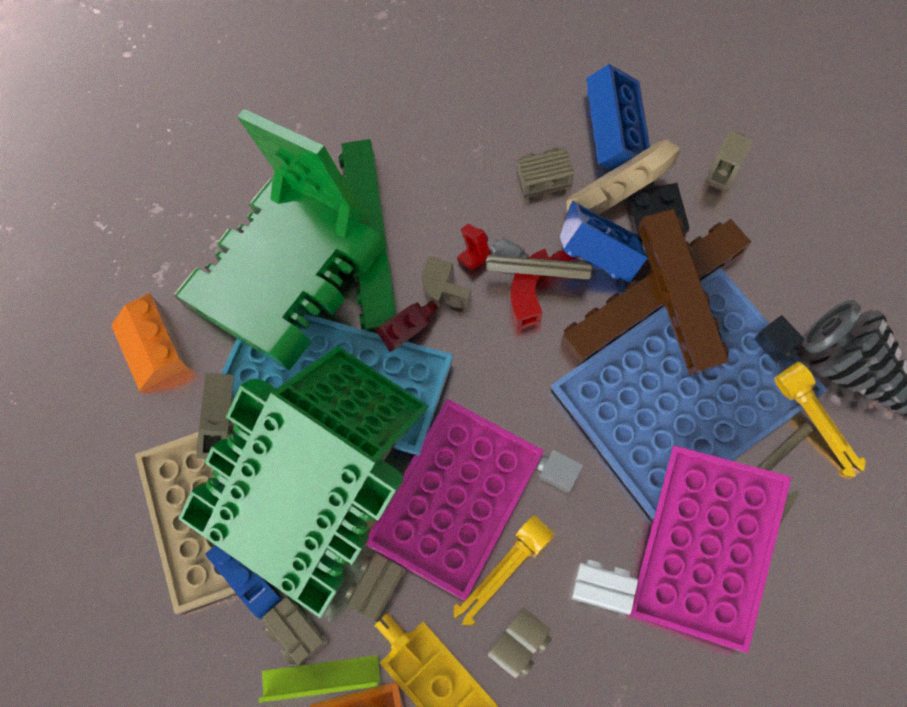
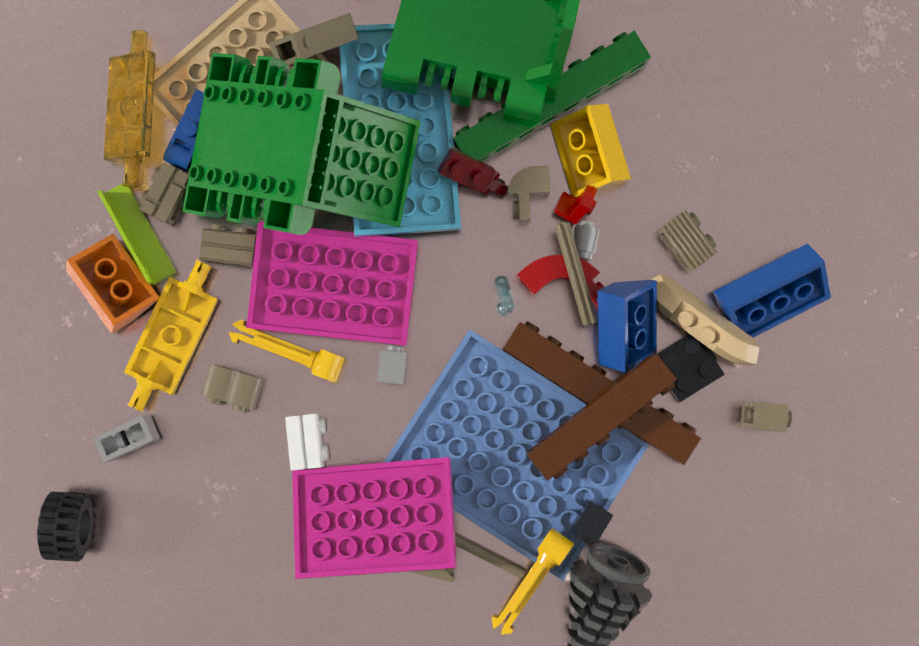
camera: 60 degrees right, 15 degrees up
none -> clear yellow plate [104,30,156,188]
none -> clear light blue arm [495,276,515,316]
none -> yellow slope [550,104,631,198]

